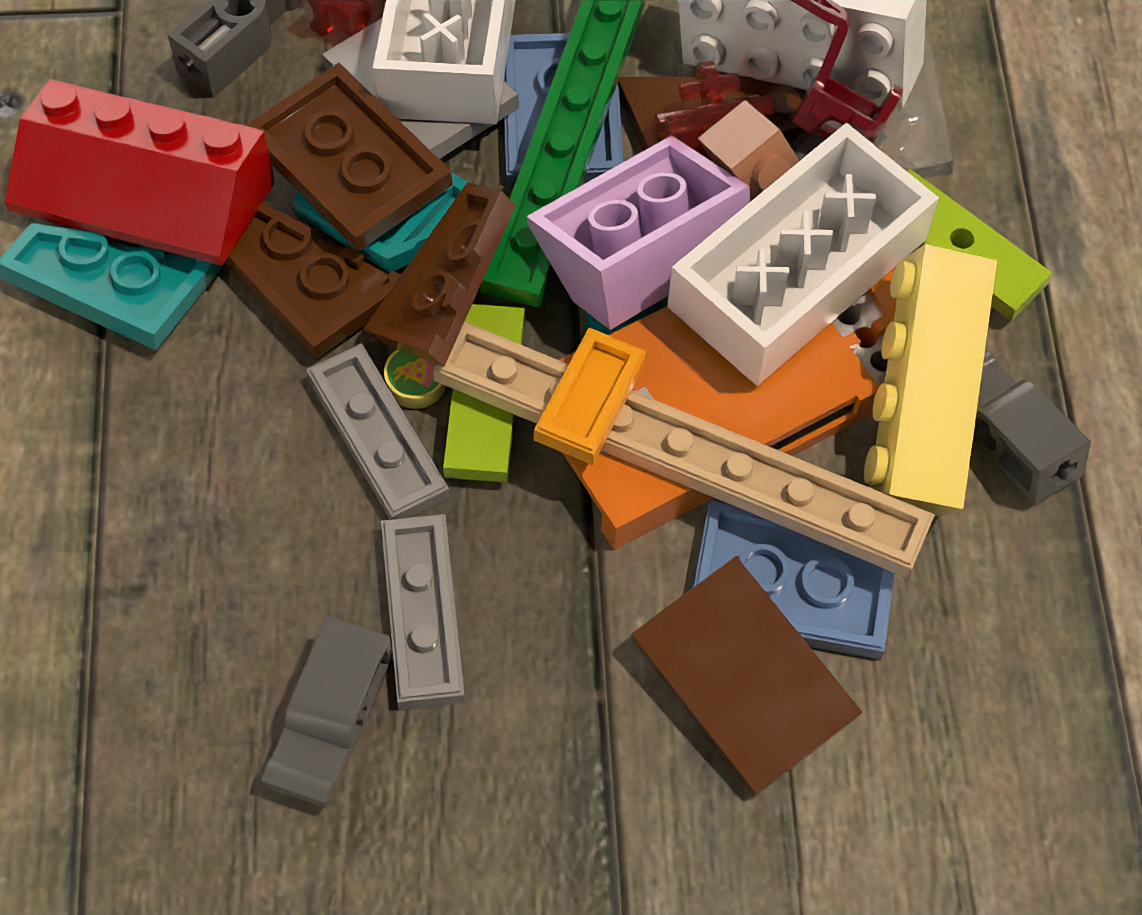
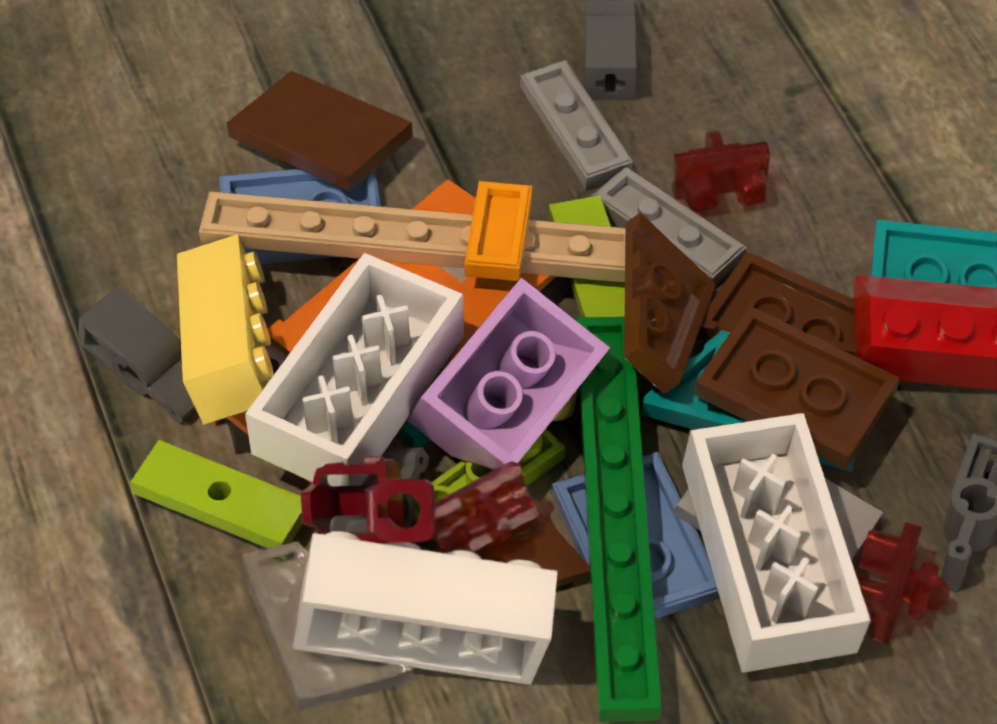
camera: 165 degrees right, 10 degrees down
nougat brick [698,100,799,201] -> none
none -> clear red hips [672,130,770,213]

